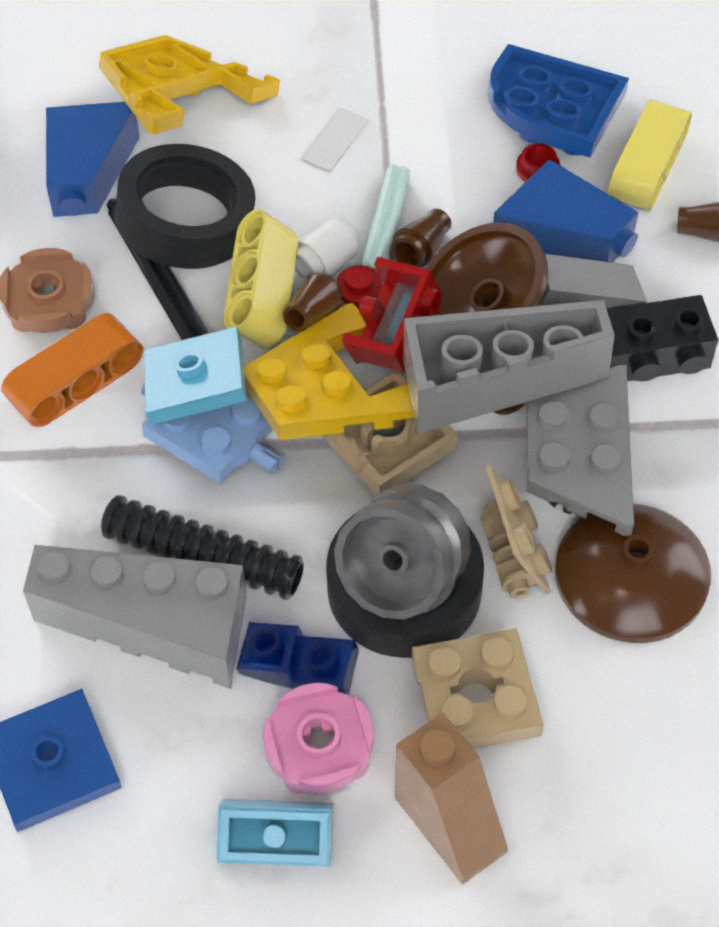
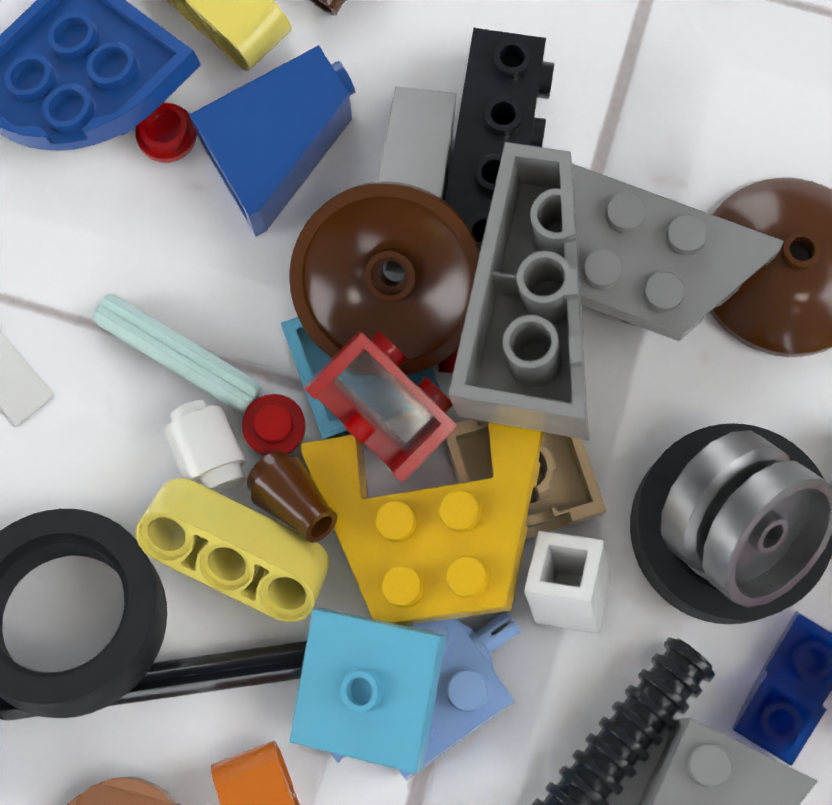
camera: 70 degrees left, 20 degrees up
reddish brown cone [391,208,452,267] -> none
tan hinge [481,465,552,599] -> none
none -> white brick [524,531,612,633]

